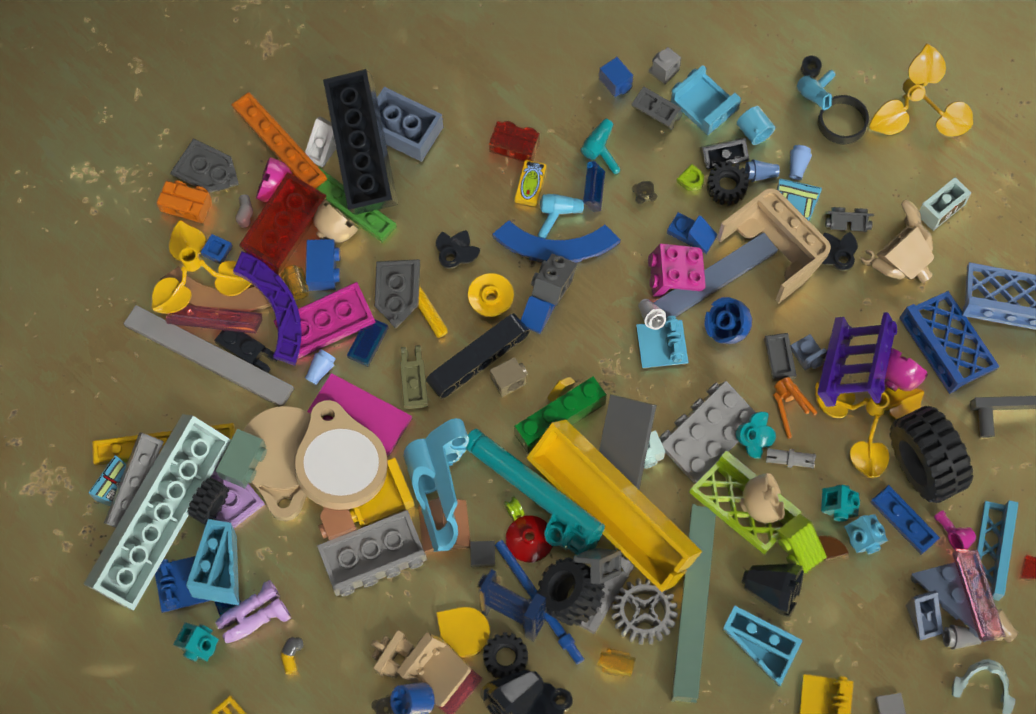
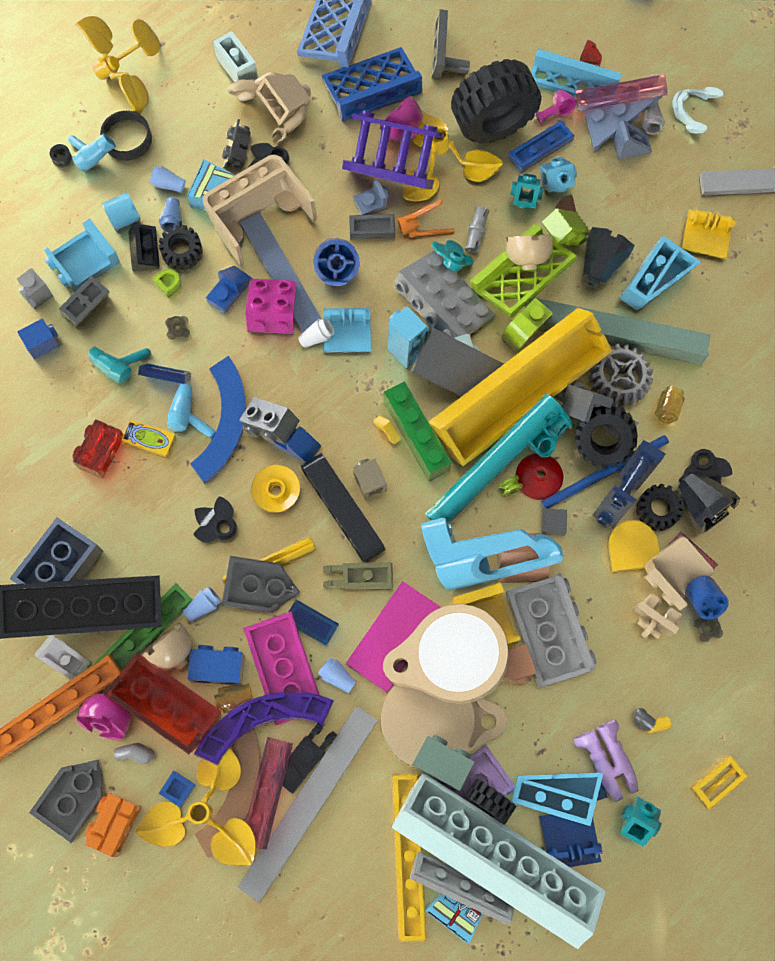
camera: 90 degrees left, 5 degrees up
none -> light blue cone [183,586,221,622]
none -> medium azure wedge [388,306,430,369]
none -> lime brick [501,298,553,353]

